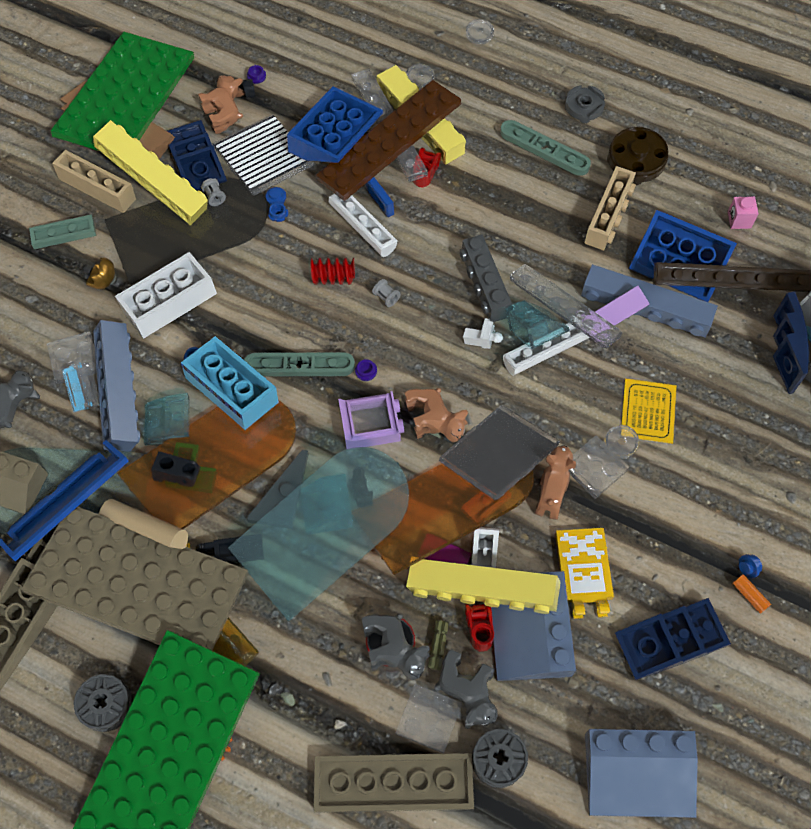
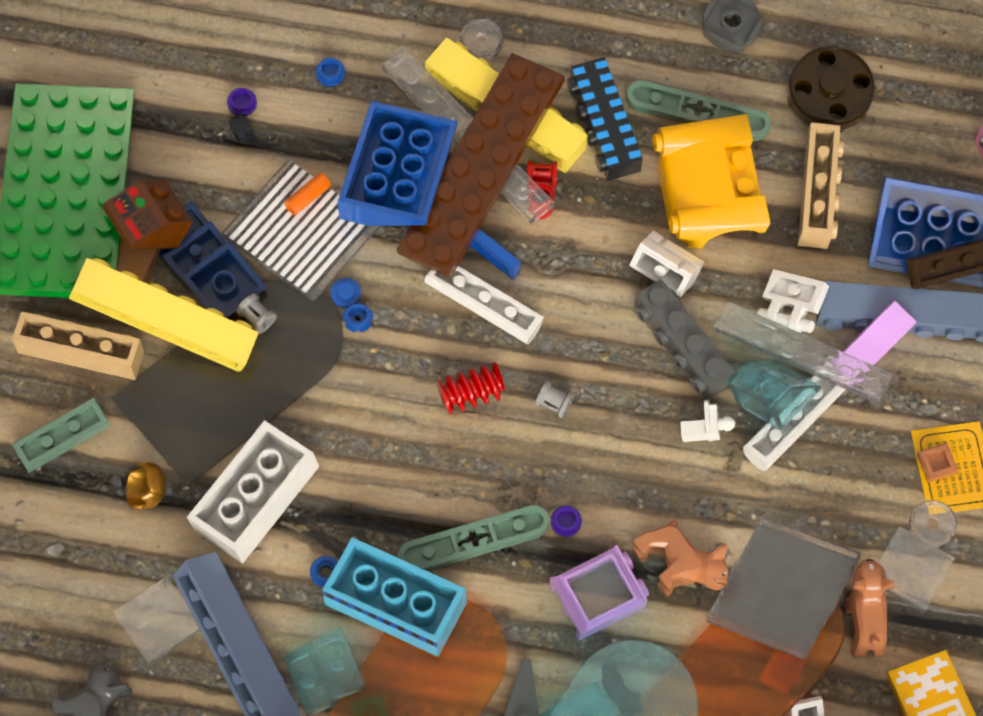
camera: 20 degrees left, 5 degrees up
clear slope [62,362,99,412] -> none
nougat animal [198,76,245,134] -> none
none -> reddish brown slope [102,180,193,250]
none -> orange axle [284,172,332,215]
none -> blue plate [316,58,345,87]
none -> black brick [567,57,643,181]
none -> white brick [630,231,704,297]
none -> yellow piece [652,114,770,249]
none -> white plate [757,269,829,333]
none -> nougat tile [917,443,958,483]

